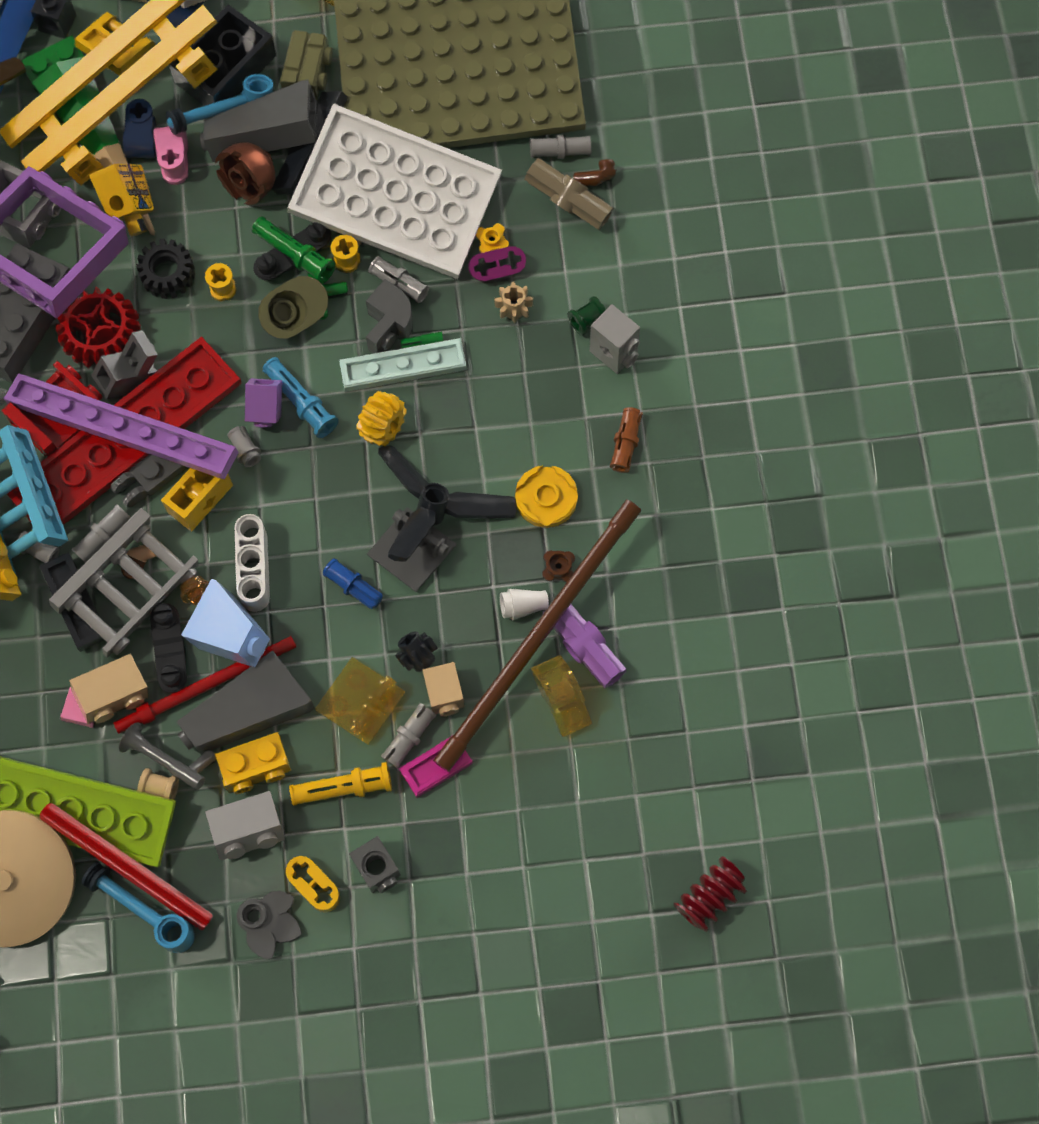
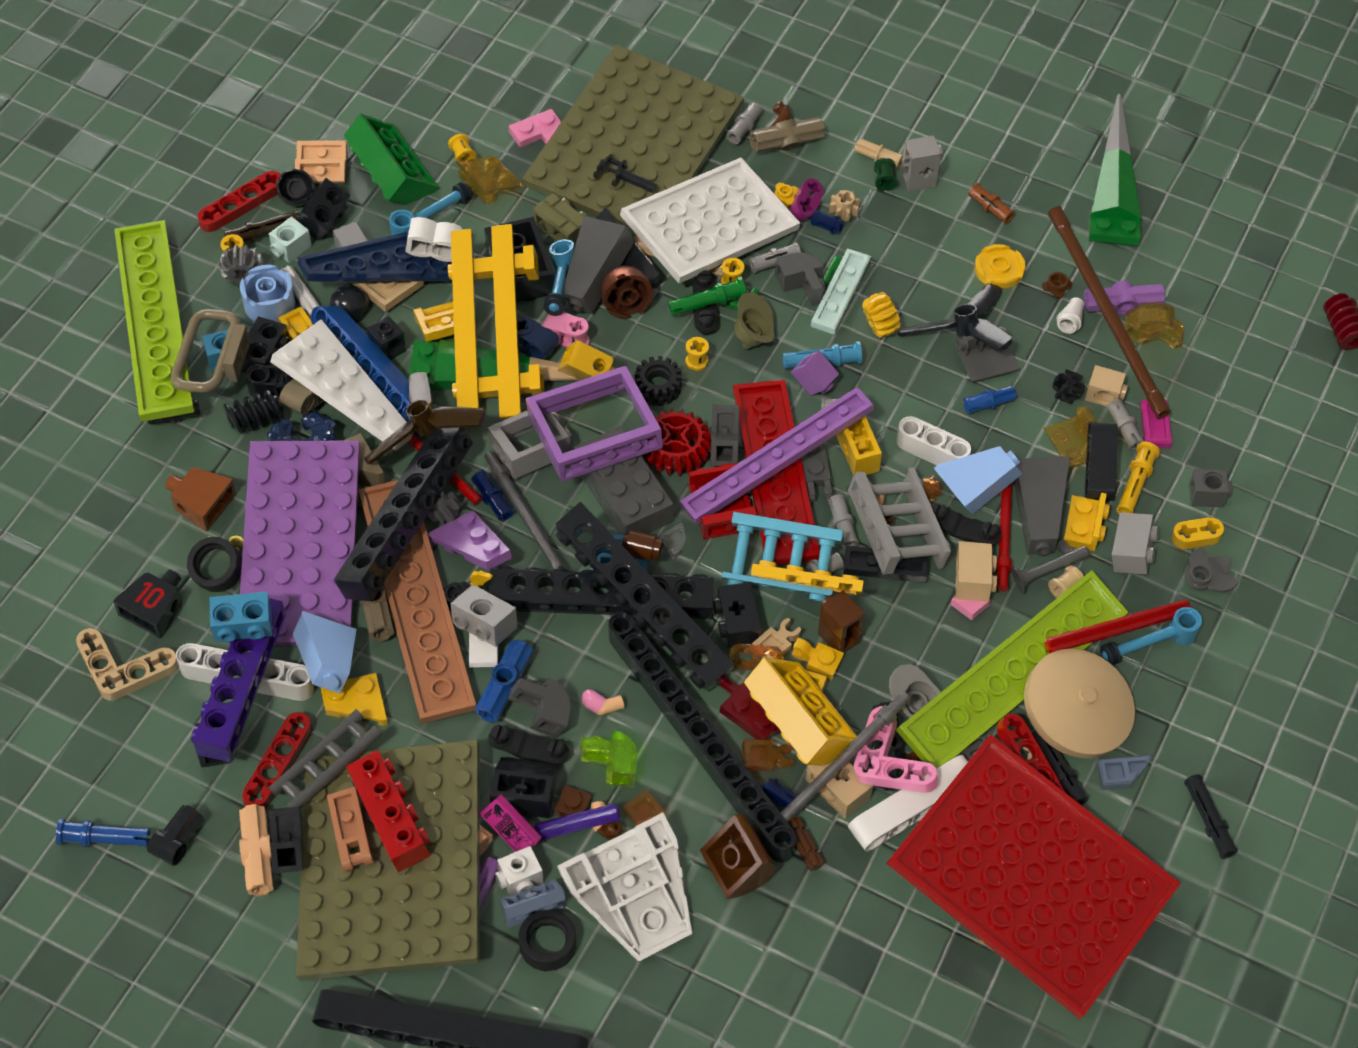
camera: 60 degrees left, 15 degrees down
none -> black piece [593,154,658,194]
none -> clear blue pin [811,210,844,235]
none -> tan axle [855,139,903,170]
none -> black beam [1085,422,1118,501]
none -> green plate [1089,93,1141,246]

